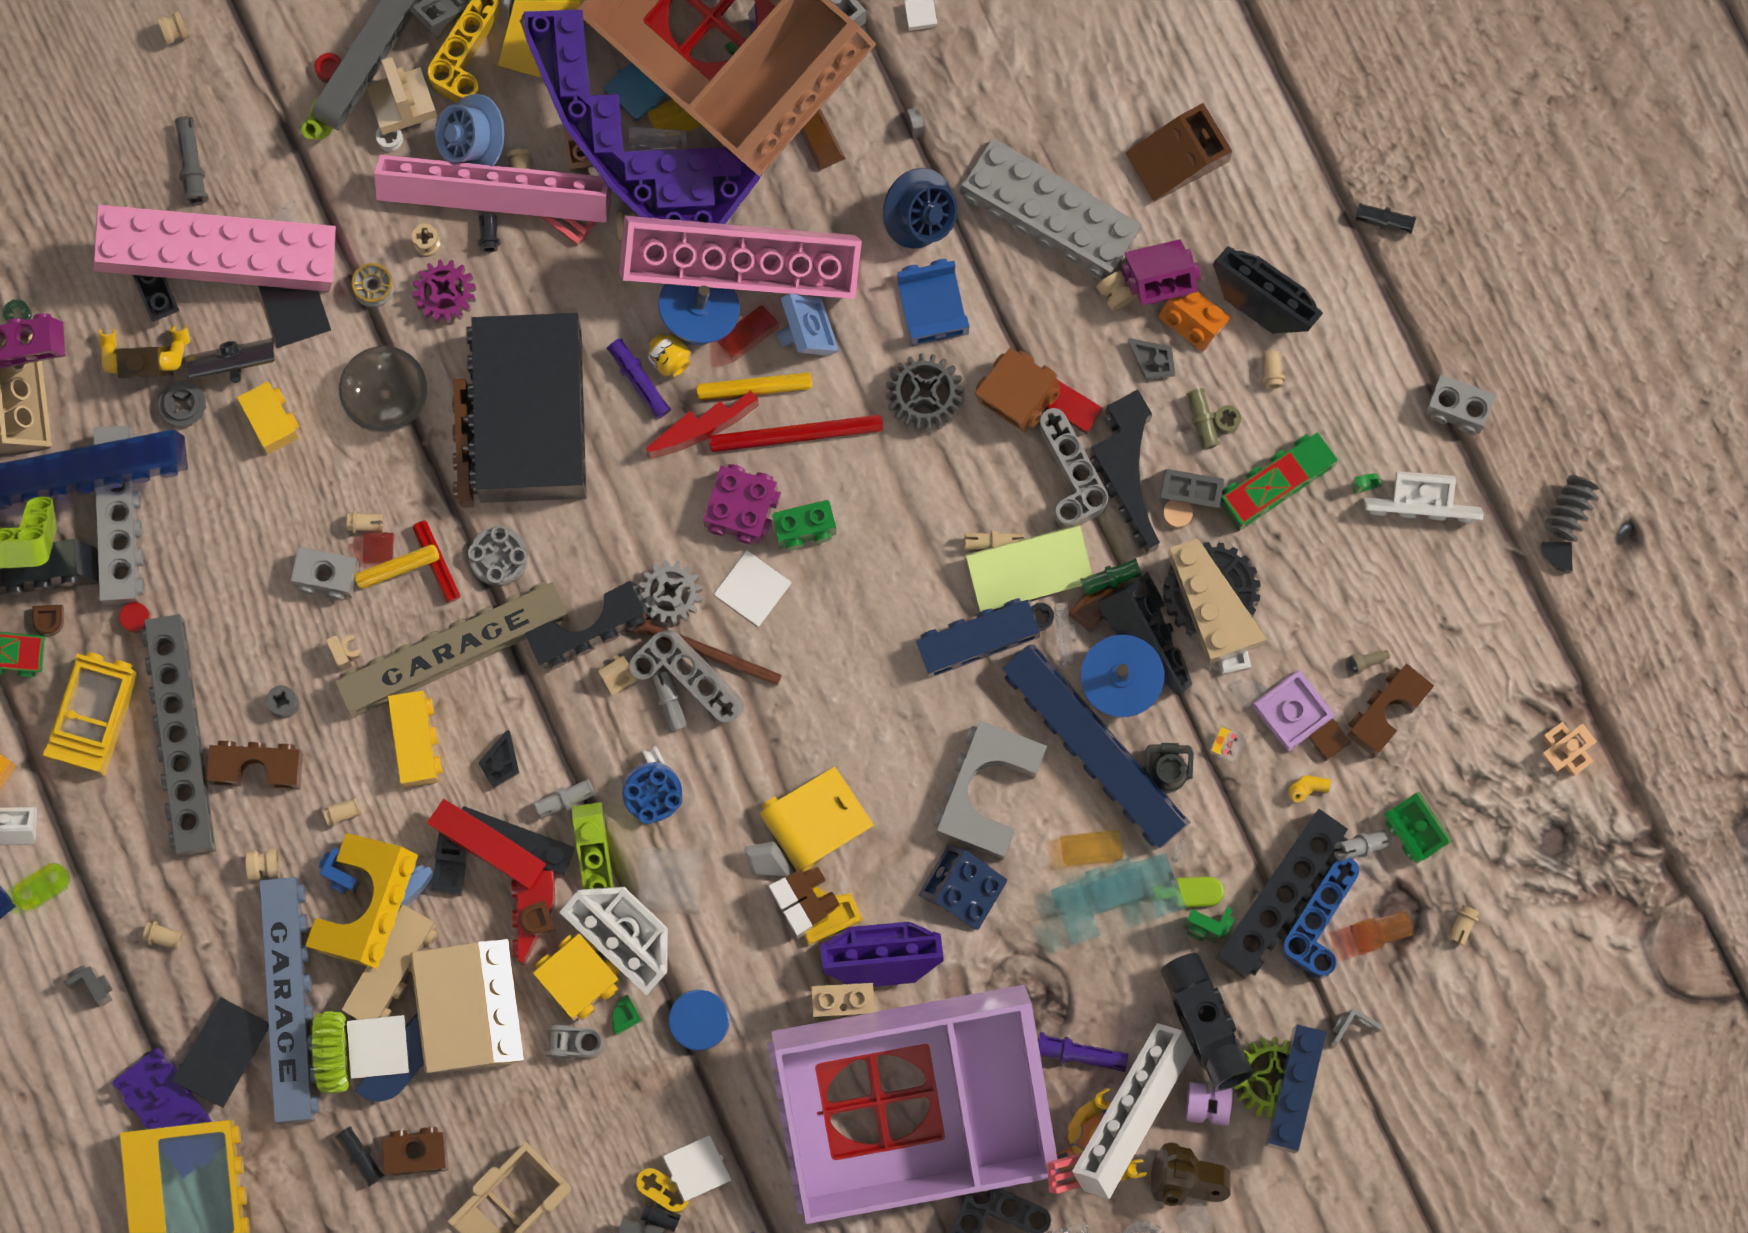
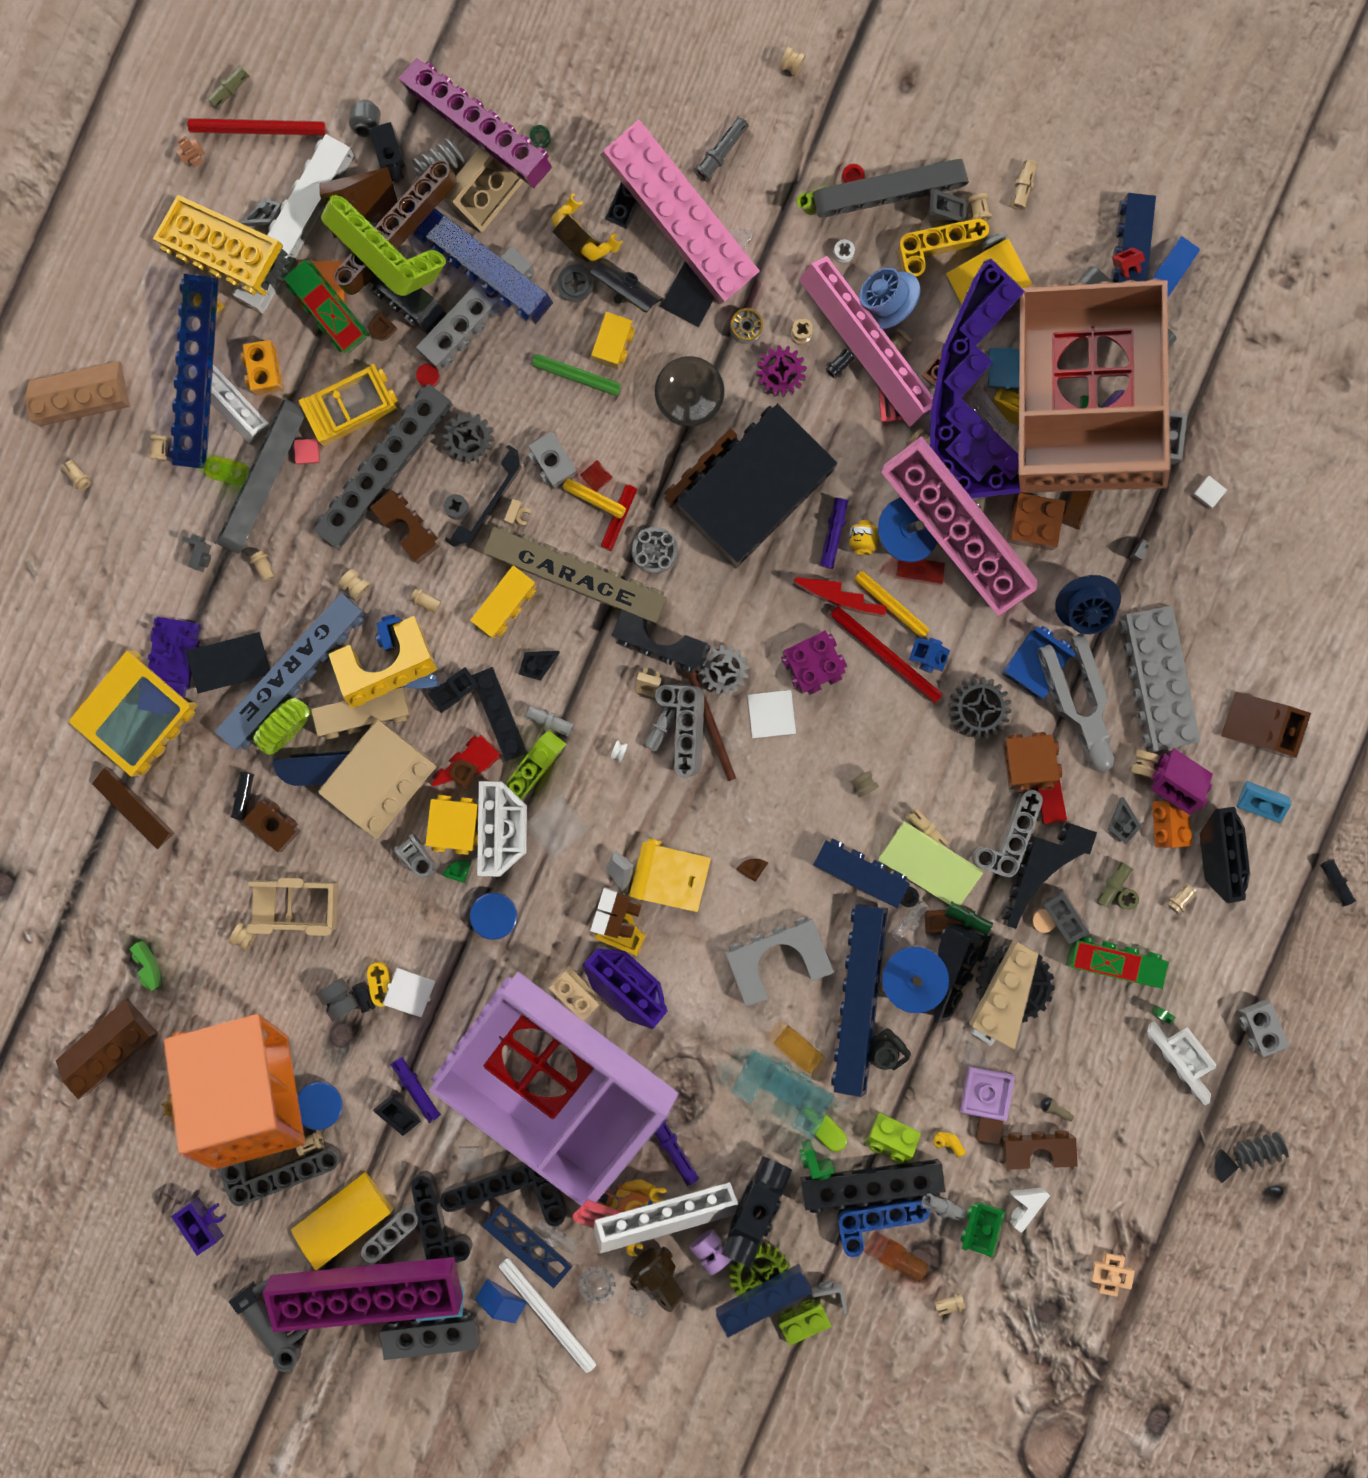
camera: 50 degrees right, 10 degrees up
tan pin [347,510,383,534] -> none
white sticker [347,1015,409,1079] -> none
tan bracket [367,57,438,135] -> none
red slope [426,798,546,889] -> none
blue tile [622,762,682,824] -> none
green bracket [772,500,836,551] -> none
medium blue tile [777,294,839,356] -> none
dark blue bracket [918,844,1007,930] -> none
clear tile [1208,725,1248,765] -> none
none -> dark grey beam [216,399,305,554]
none -> coral tile [294,439,320,465]
none -> dark grey gear [443,412,495,464]
none -> black piece [445,445,522,547]
none -> bright green axle [532,354,621,396]
none -> reddish brown tile [736,858,768,882]
none -> lime bracket [777,1298,832,1346]
none -> dark tan wheel [850,771,879,798]
none -> lime bracket [864,1112,921,1164]
none -> blue brick [909,638,950,673]
none -> dark orange brick [1006,493,1065,551]
none -> white slope [1010,1187,1050,1233]
none -> light grey piece [1037,633,1114,772]
none -> dark azure slope [1236,781,1291,823]

